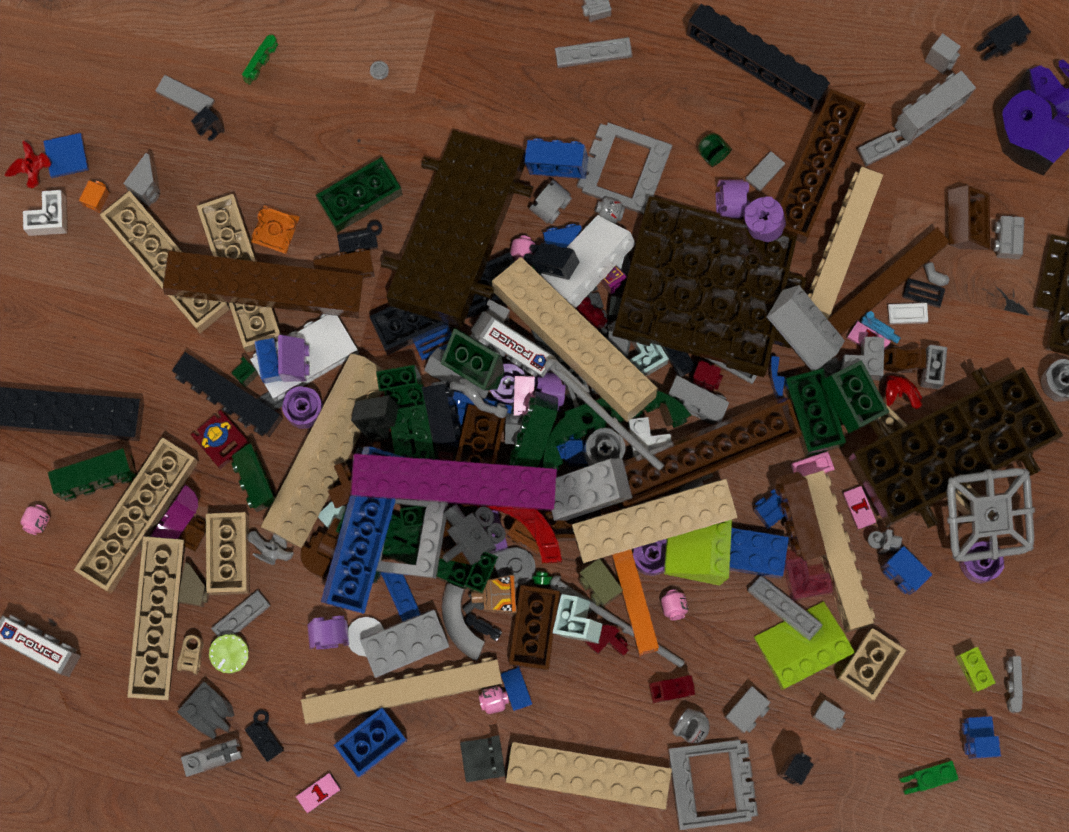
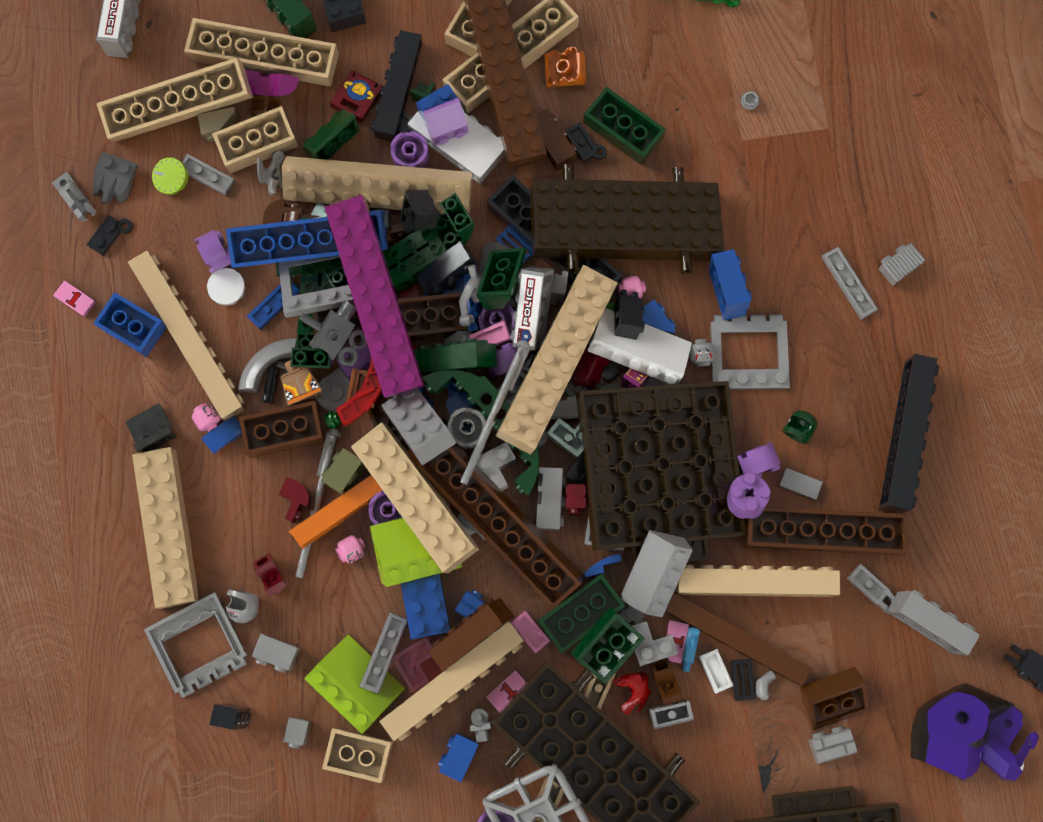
camera: 70 degrees right, 0 degrees up
tan piece [177,635,204,675] -> none
light grey brick [360,609,449,678] -> none
light grey brick [529,180,572,224] -> none
light aqua brick [553,594,602,643] -> none
light grey brick [925,33,961,74] -> none

